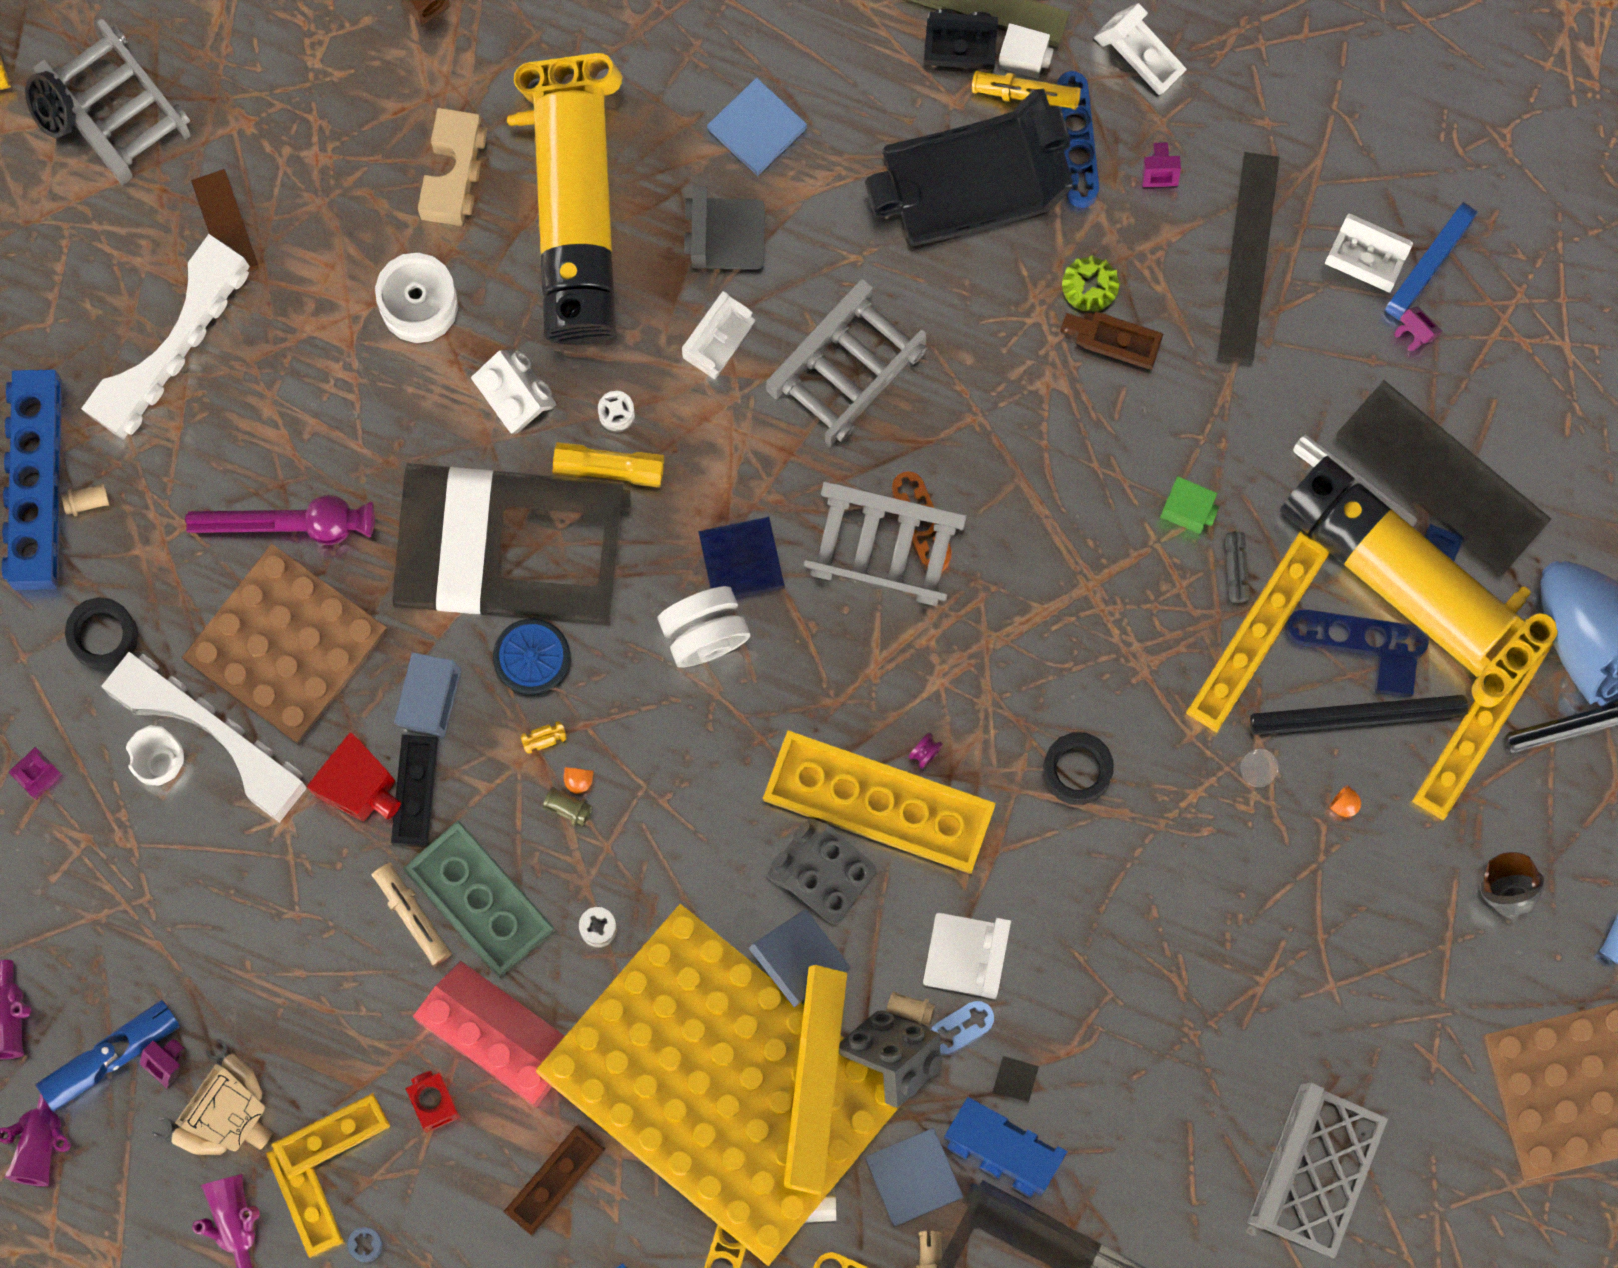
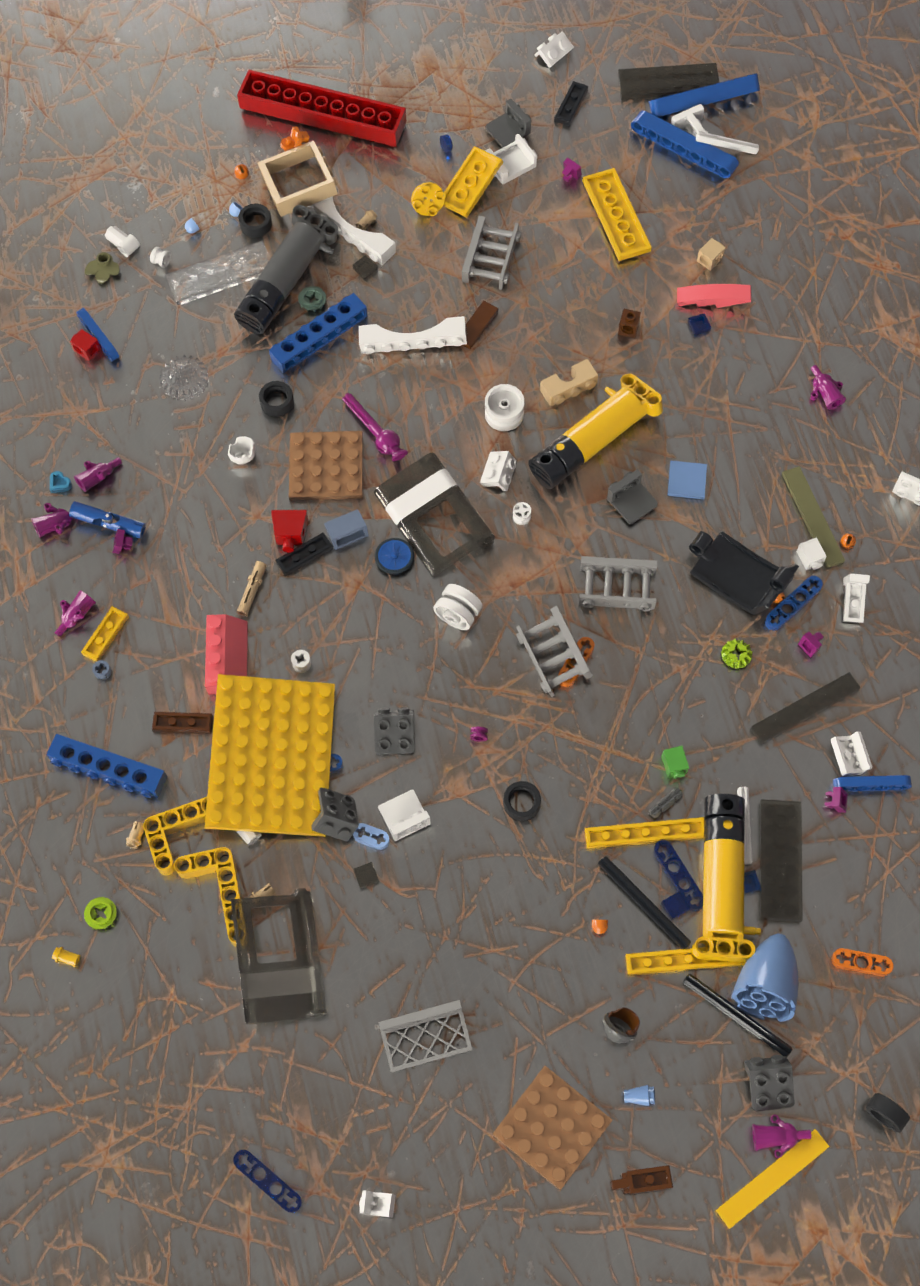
camera: 55 degrees right, 10 degrees down
magenta tile [8,747,62,800] -> none
black wheel [25,71,76,138] -> none
tan pin [61,483,109,517] -> none
white arch [102,652,307,823] -> none
tan torso [153,1039,272,1155] -> none
yellow tile [271,1093,390,1179] -> none
sand green tile [402,820,556,979] -> none
red brick [405,1071,460,1133] -> none
yellow piece [521,721,567,753] -> none
olive pin [543,787,593,826] -> none
yellow axle [552,442,665,488] -> none
orange hinge [563,767,594,794] -> none
white hinge [682,291,756,379] -> none
clear blue tile [698,517,785,599] -> none
sand blue tile [749,909,851,1007] -> none
yellow plate [763,730,996,874] -> none
yellow tile [784,965,847,1195] -> none
sand blue tile [865,1128,963,1227] -> none
tan pin [886,991,936,1026] -> none
black bracket [924,9,998,70] -> none
blue wedge [944,1097,1068,1198] -> none
yellow pin [972,70,1081,110] -> none
reddish brown hinge [1060,311,1164,370] -> none
clear tile [1240,749,1279,787] -> none

